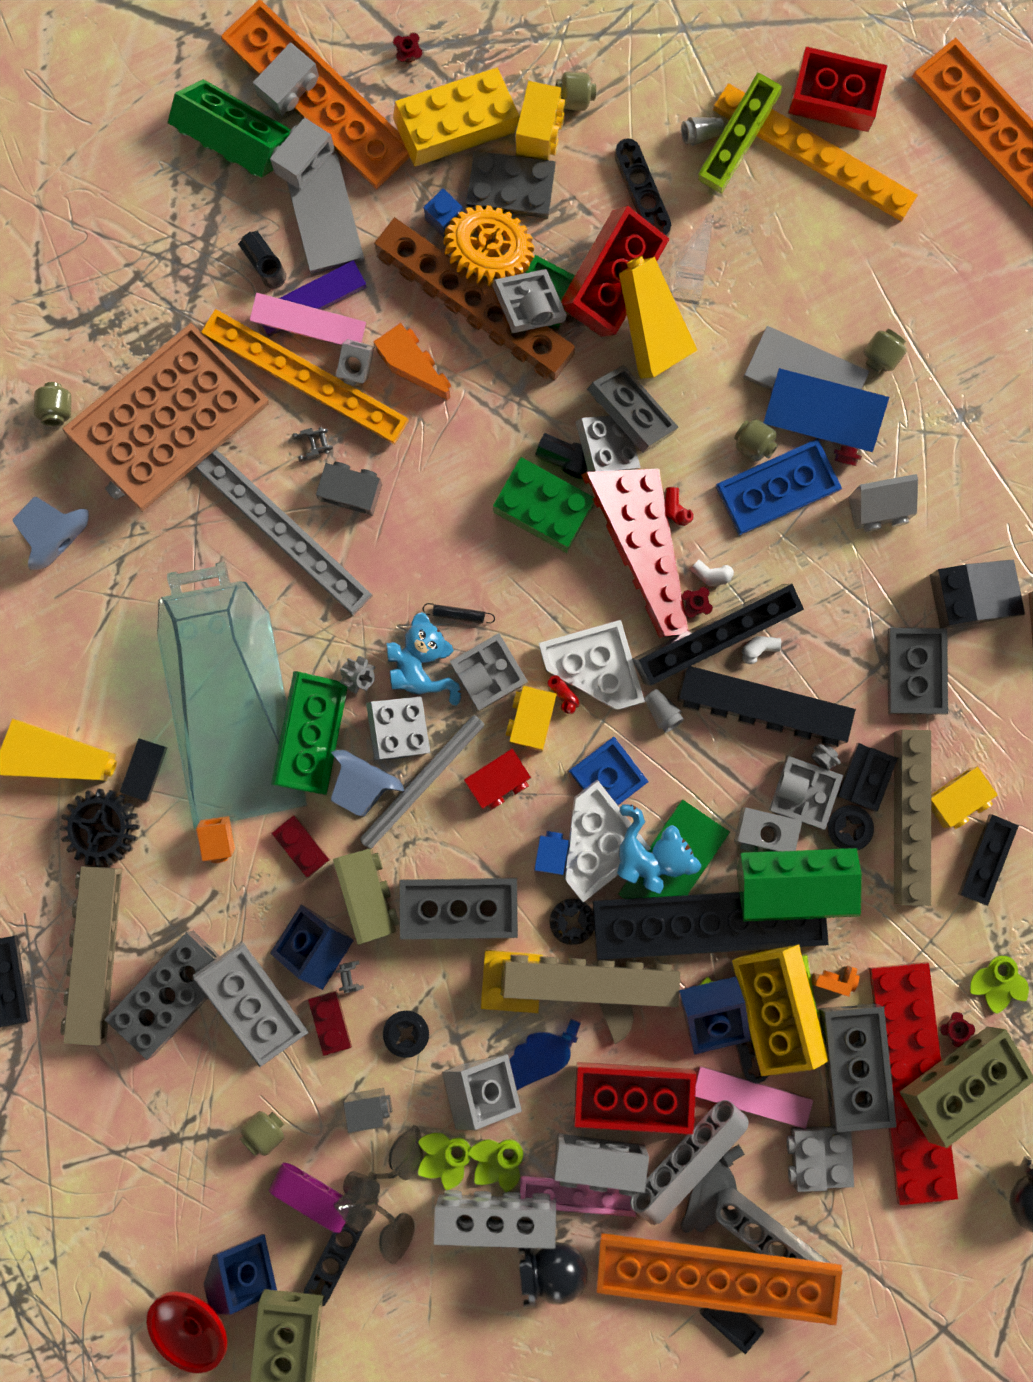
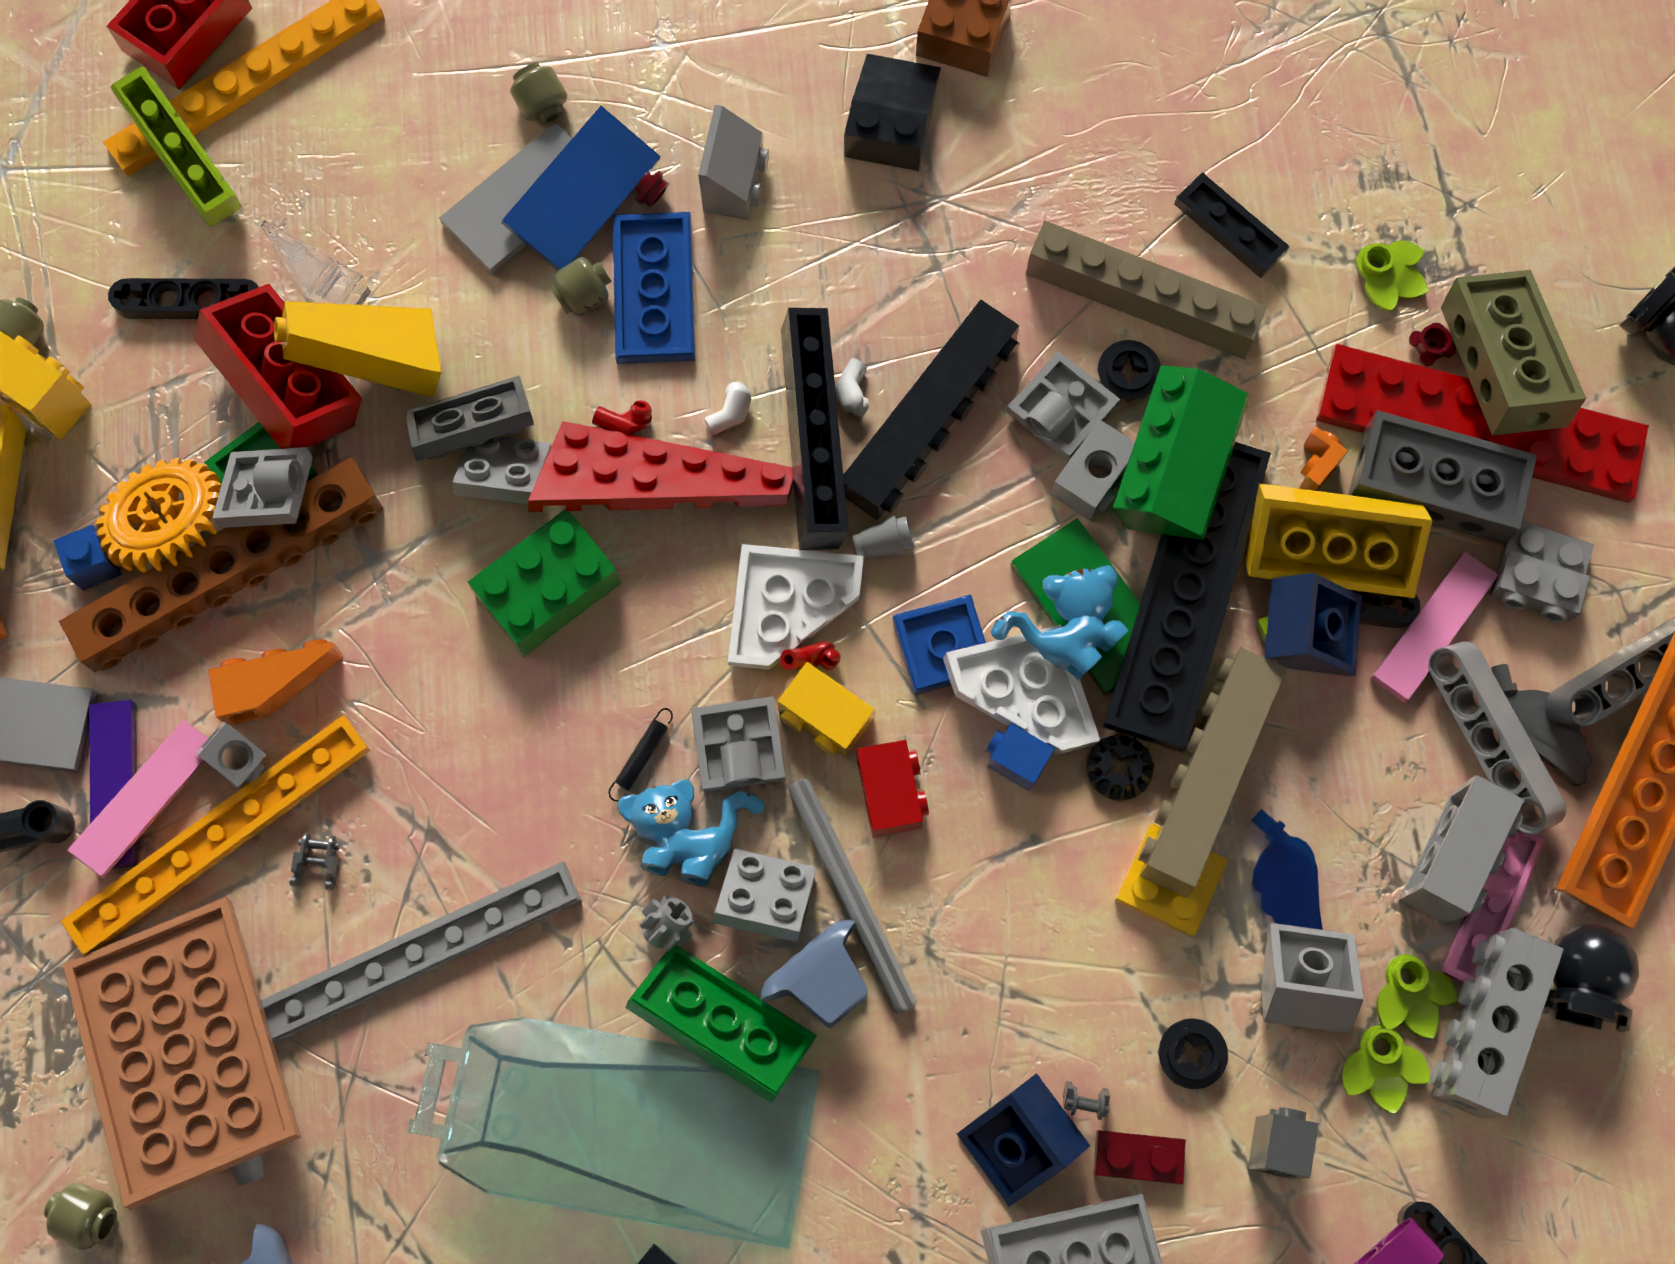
camera: 70 degrees left, 10 degrees down
orange brick [196,816,235,863] -> none
dark red plate [271,815,330,878] -> none
dark grey brick [316,461,382,516] -> none
olive slope [333,848,399,945] -> none
clear smoke plant [334,1124,424,1264] -> none
dark grey brick [400,878,518,939] -> none
dark grey plate [466,151,556,218] -> none
black piece [535,433,588,479] -> none
red brick [573,1062,696,1134] -> none
dark tan tile [599,1003,634,1044] -> none
light grey cone [681,117,724,146] -> none
dark red plate [682,587,713,618] -> none
light grey plate [811,744,841,770] -> none
black plate [836,743,898,812] -> none
dark grey plate [888,628,948,715] -> none
yellow brick [931,766,998,829] -> none

